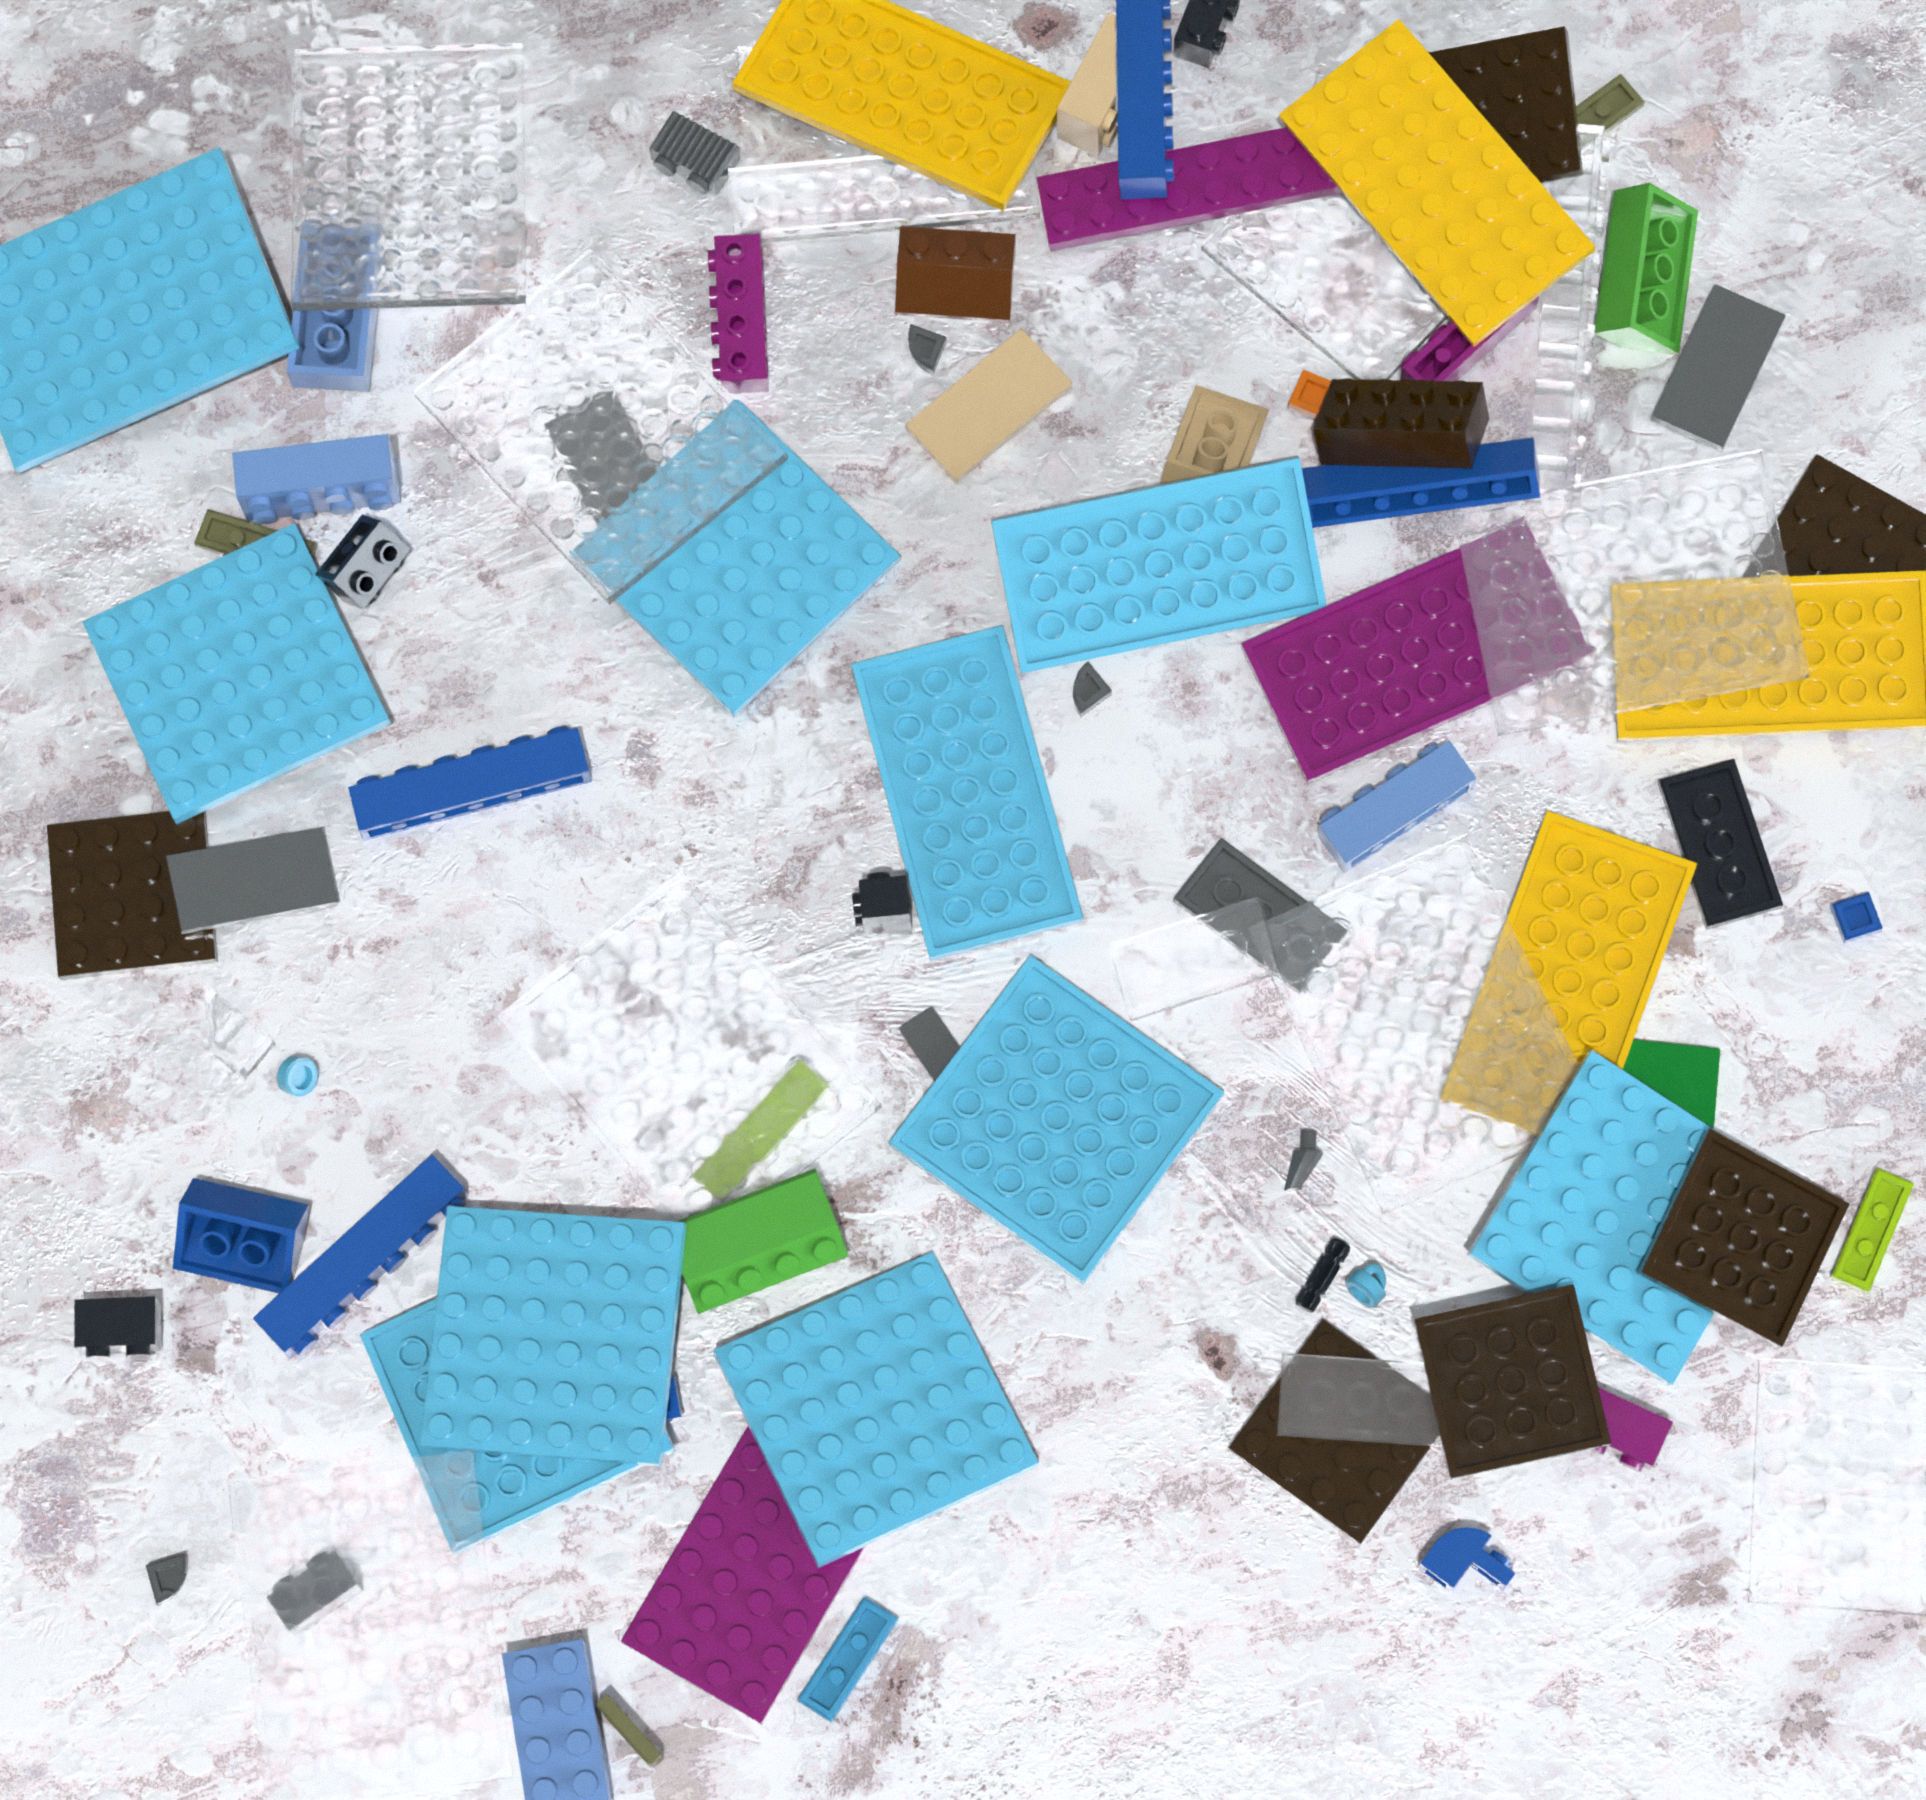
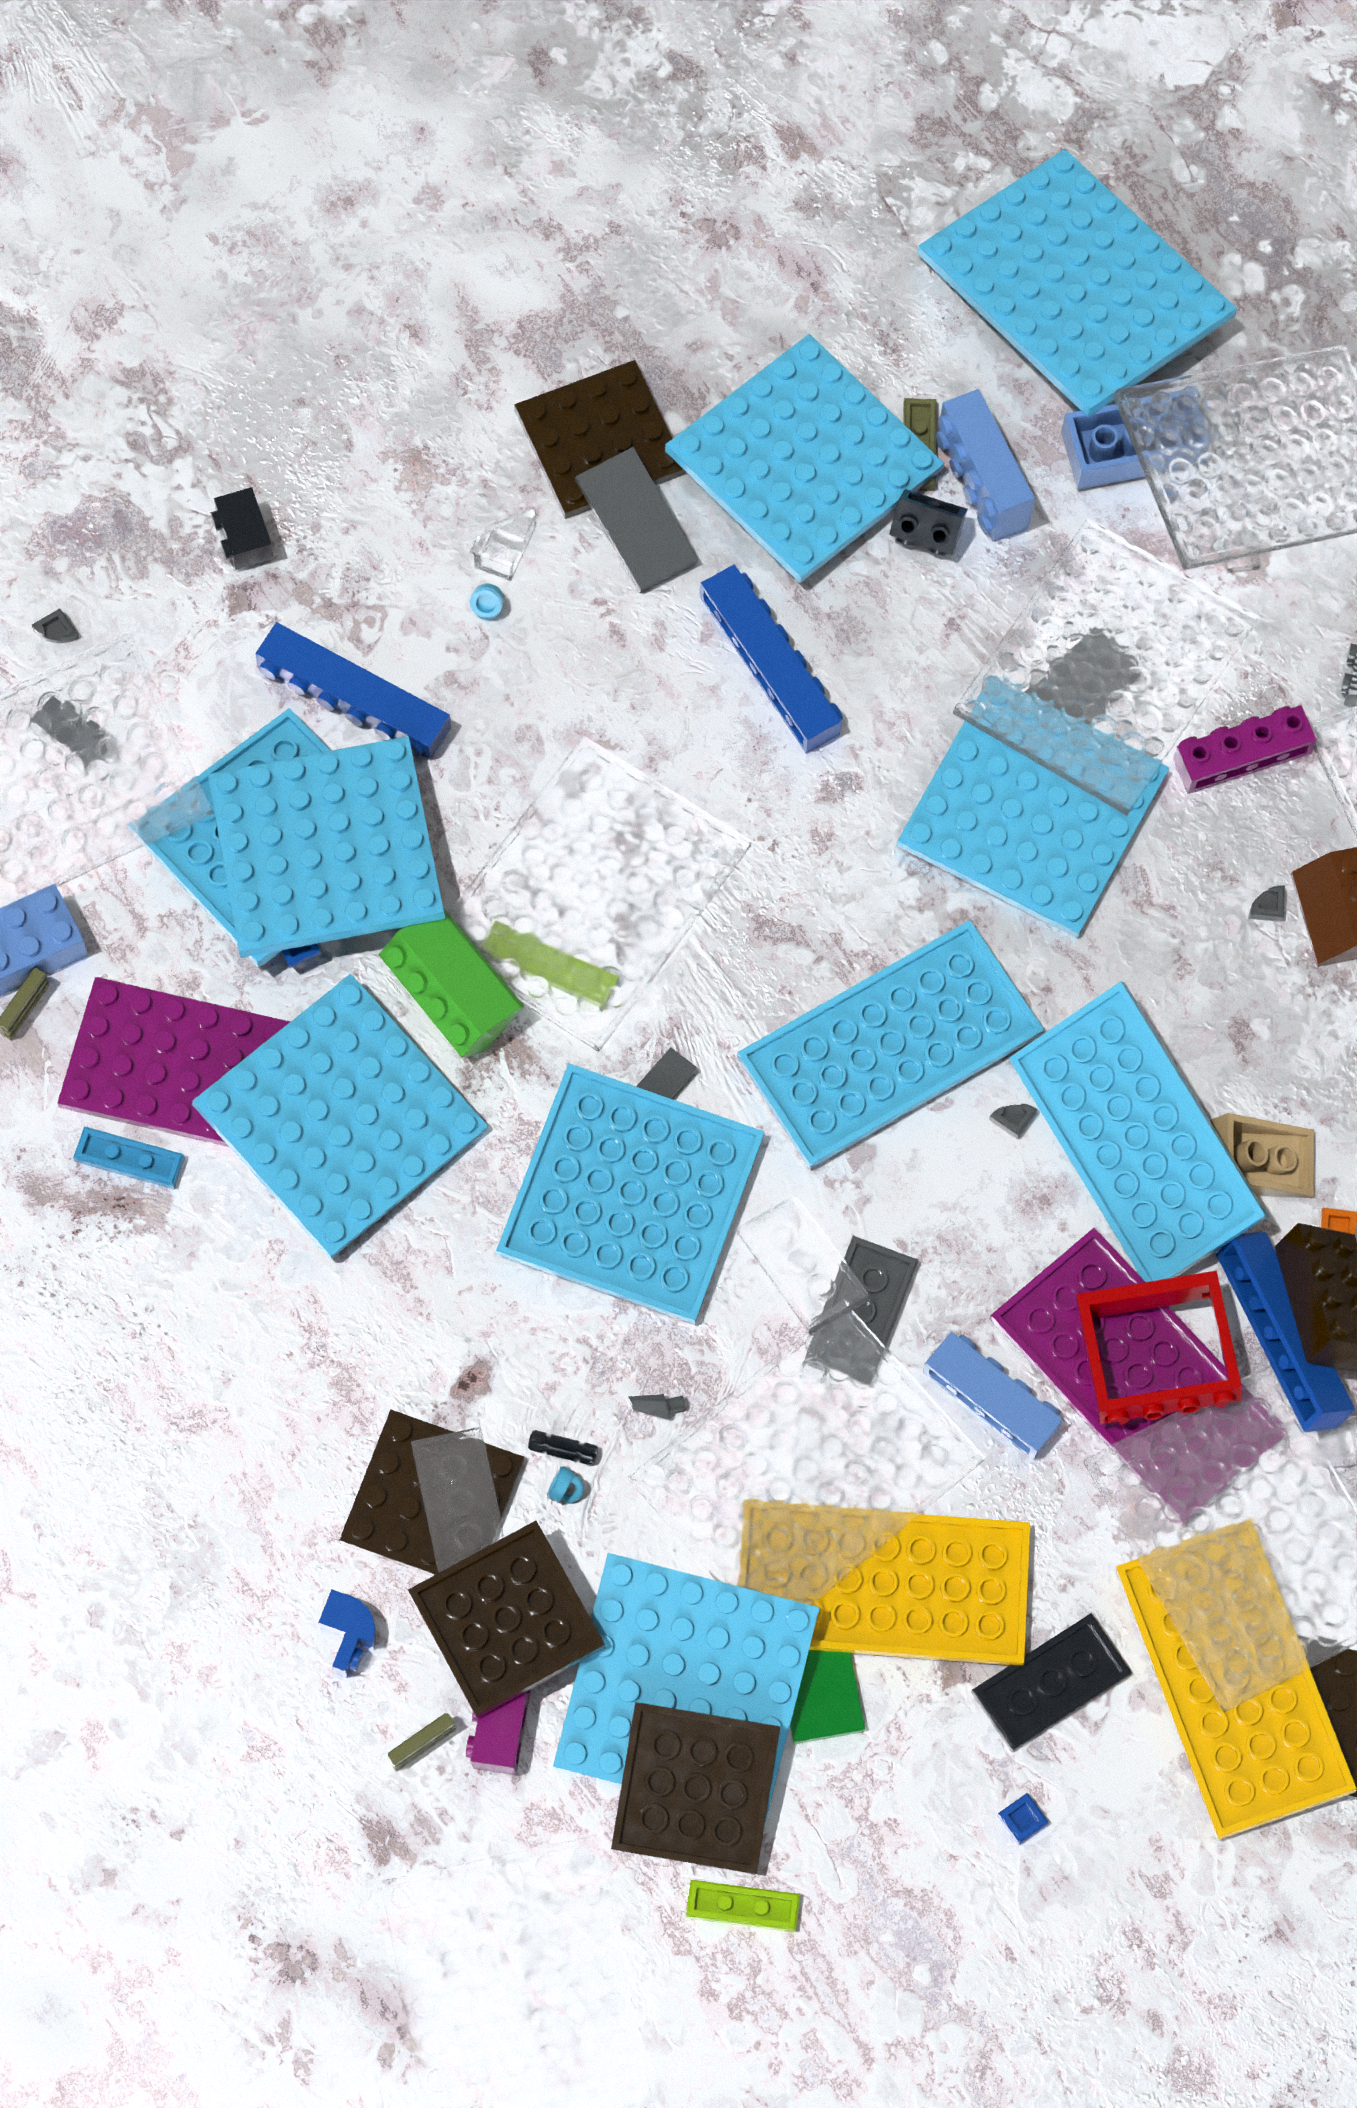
camera: 65 degrees right, 5 degrees down
blue slope [173,1178,309,1294] -> none
black brick [852,872,912,938] -> none
tan tile [905,328,1072,484] -> none
none -> olive tile [387,1713,456,1772]
none -> red window [1076,1270,1242,1425]

